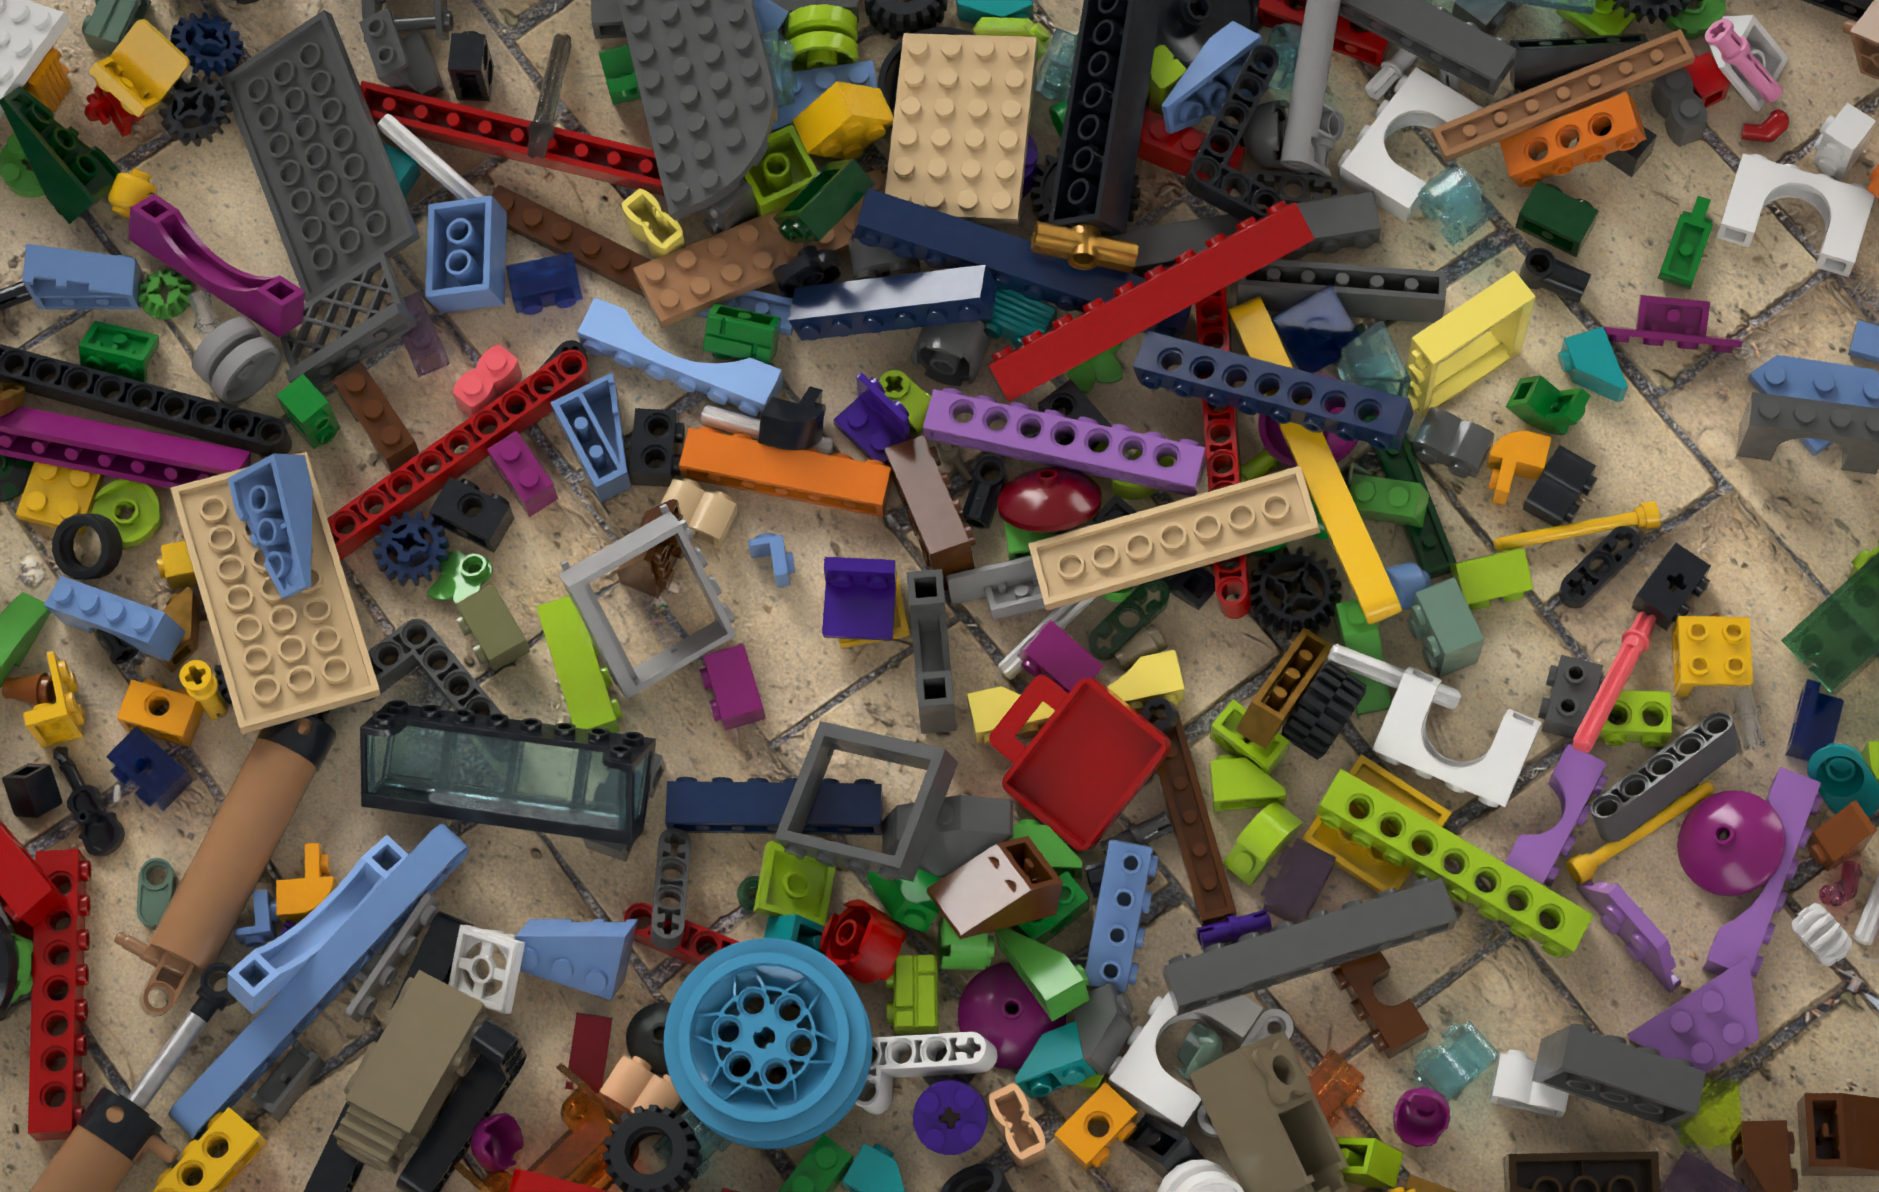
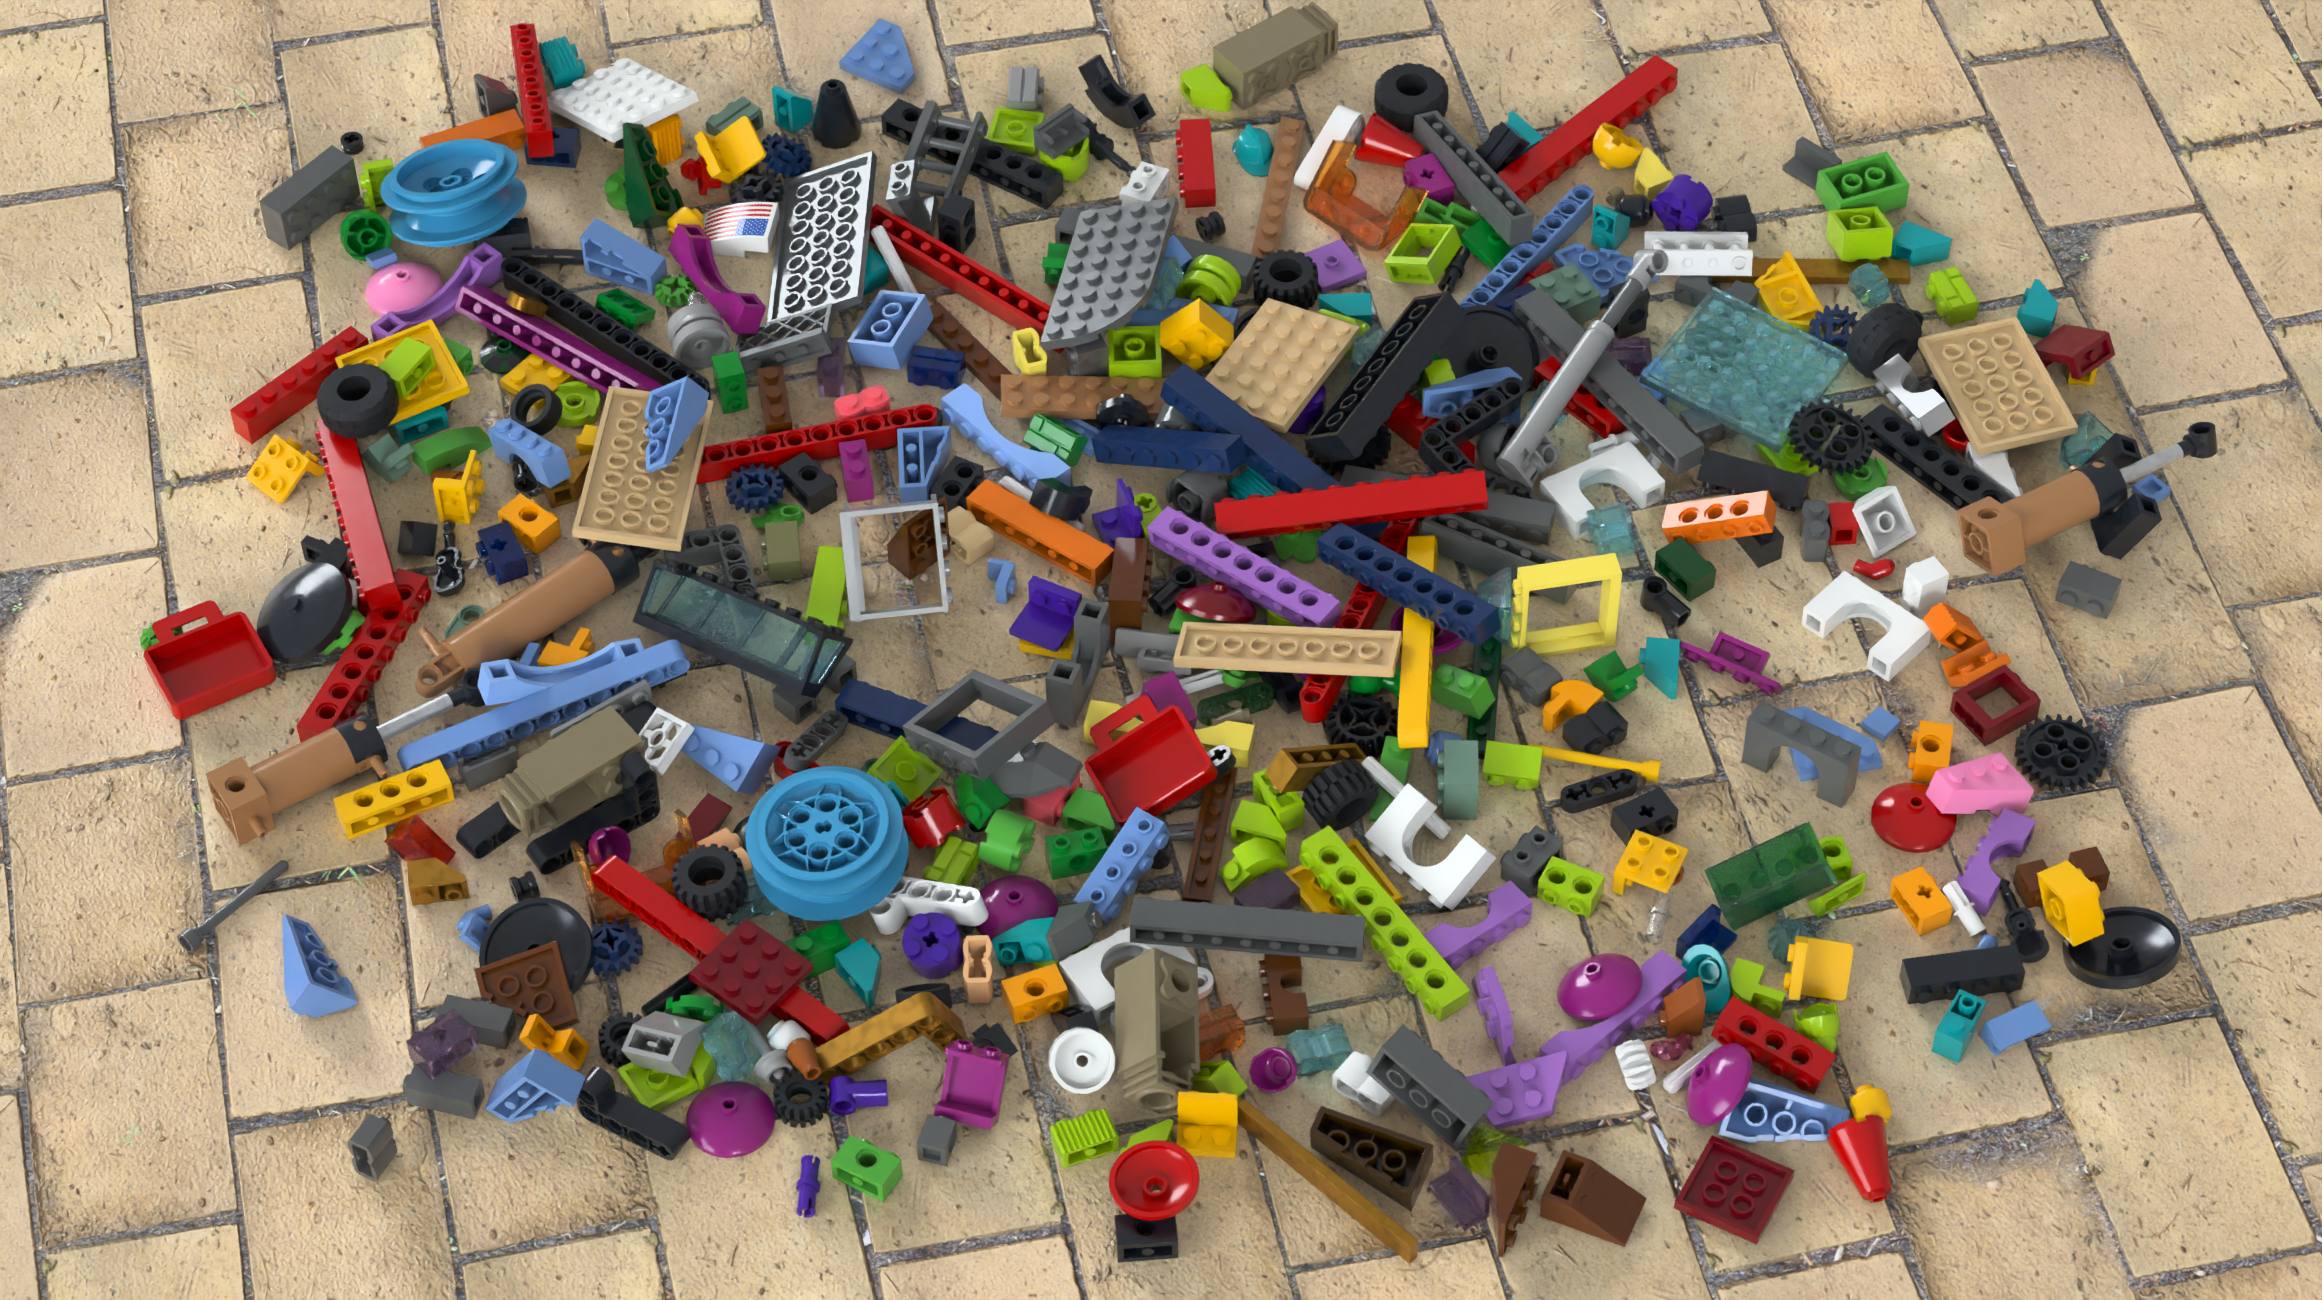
camera: 20 degrees right, 20 degrees down
yellow pin [179,660,228,720] -> none
clear smoke axle [527,33,572,159] -> none
magenta brick [699,644,766,731] -> none
dark green window [773,159,875,243] -> none
reddish brown slope [926,836,1063,939] -> none
bright green slope [994,928,1090,1022] -> none
pearl gold piece [1030,221,1139,273] -> none
clear blue tile [1271,284,1365,373] -> none
medium nougat plate [1431,29,1695,163] -> none
yellow piece [1565,781,1715,885] -> none
coral axle [1572,611,1657,753] -> none
dark grey beam [1590,712,1741,842] -> none
green hinge [1658,196,1713,289] -> none
bright pink pin [1705,18,1783,103] -> none
none -> white slope [703,202,779,257]

